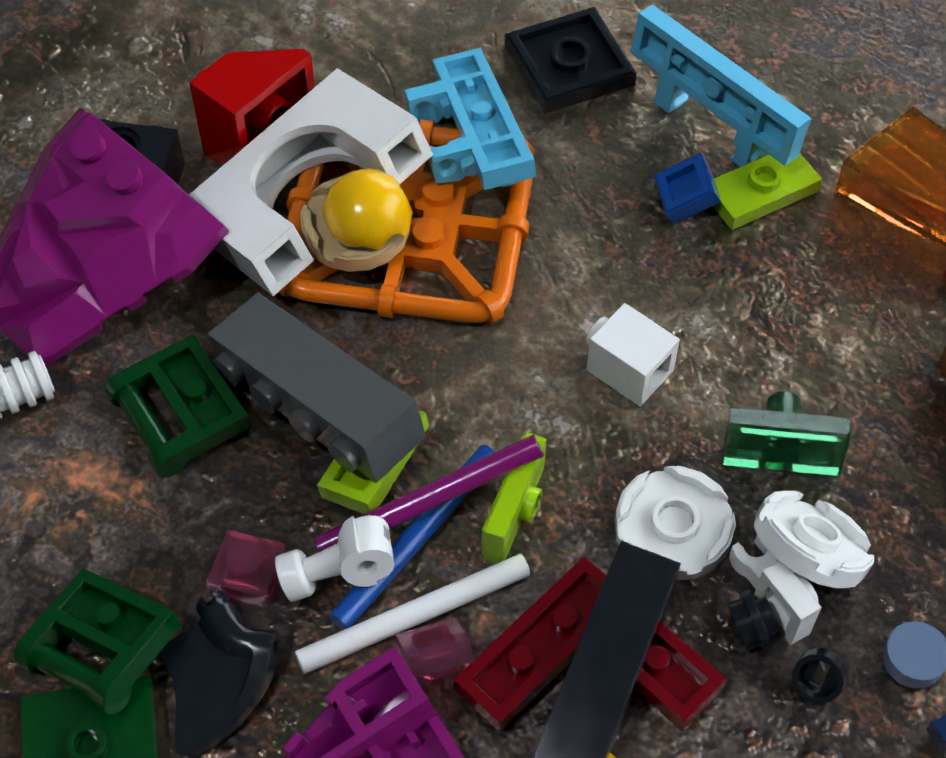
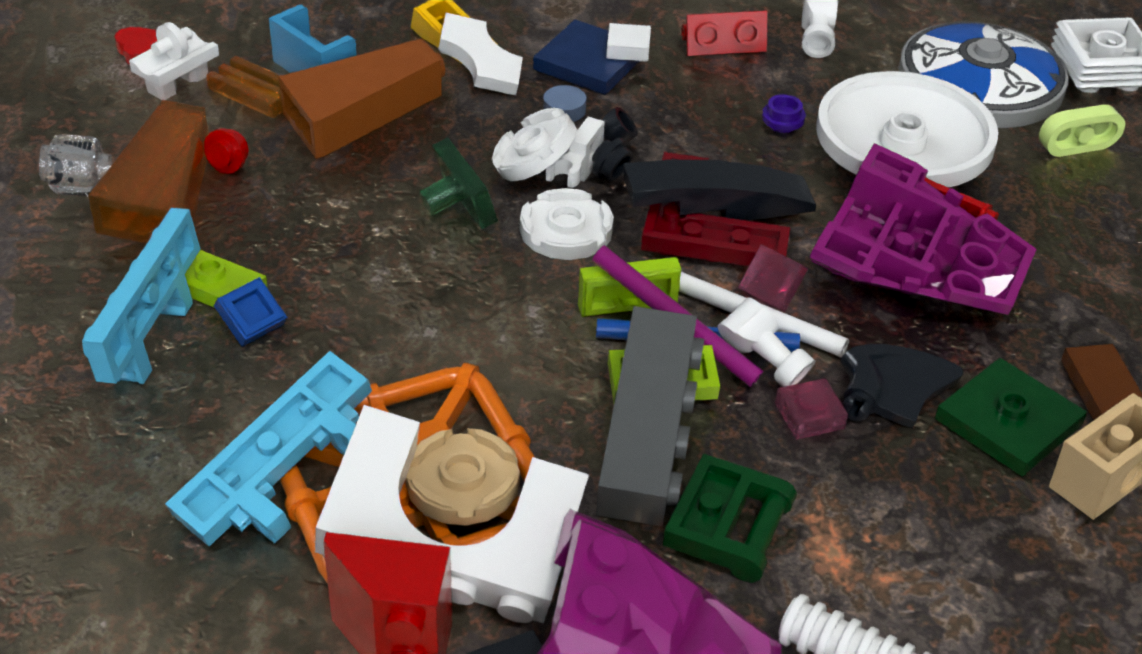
camera: 125 degrees left, 15 degrees down
dark green plate [13,568,181,715] -> none
yellow hair [322,168,413,250] -> none
black tile [505,7,637,114] -> none
white brick [586,303,680,407] -> none

